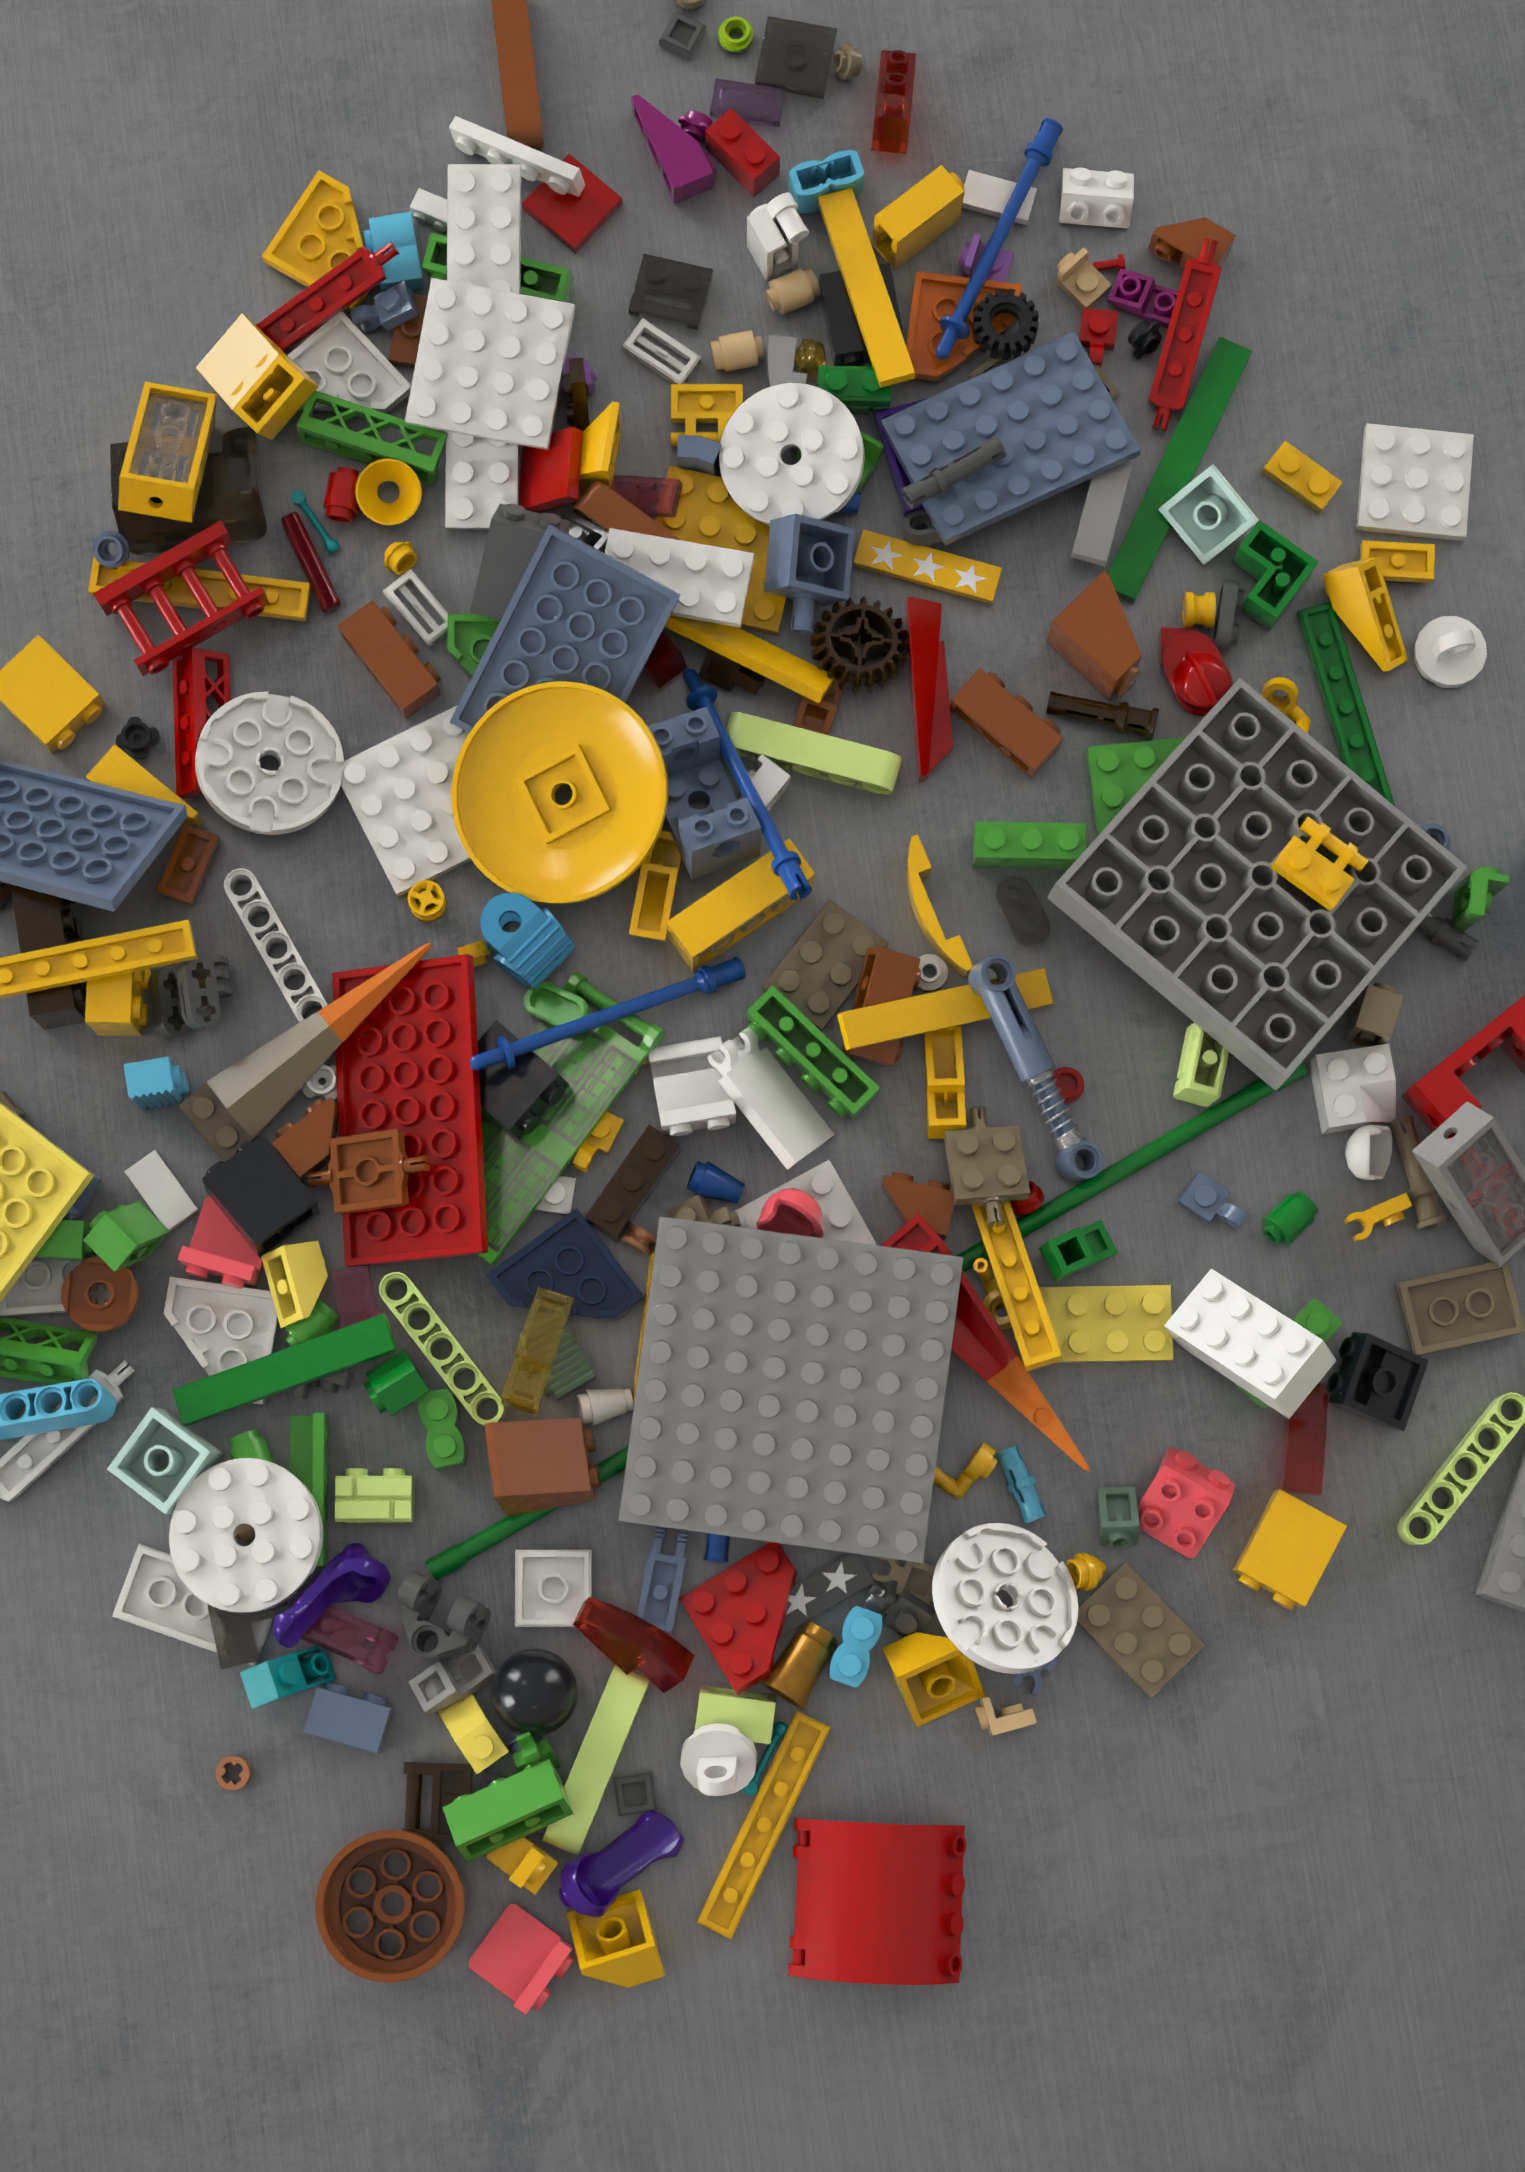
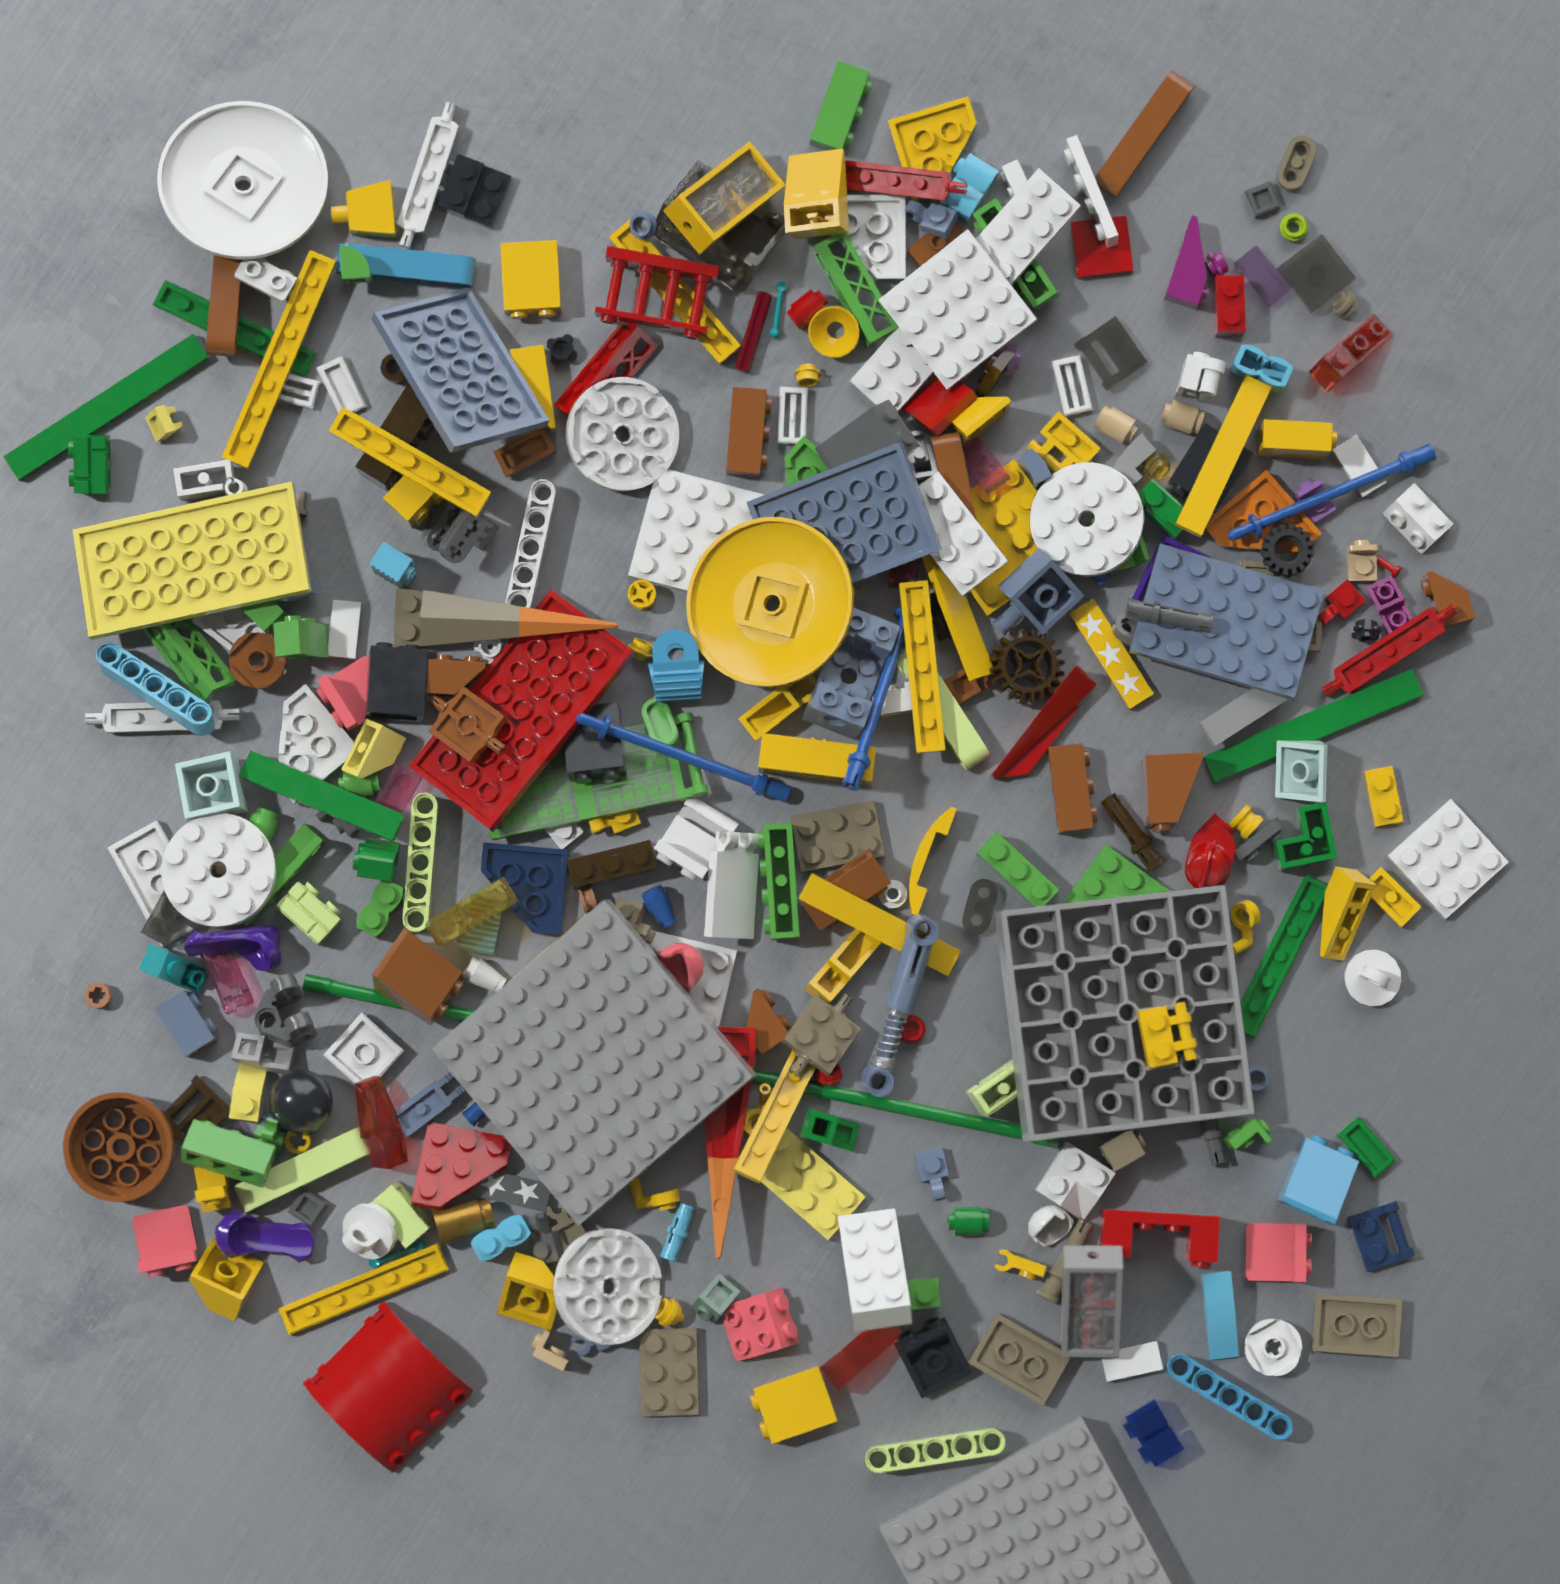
camera: 45 degrees right, 5 degrees up
none -> yellow bush [285,1132,312,1154]
none -> bright green brick [810,61,873,151]
none -> yellow plate [899,580,945,754]

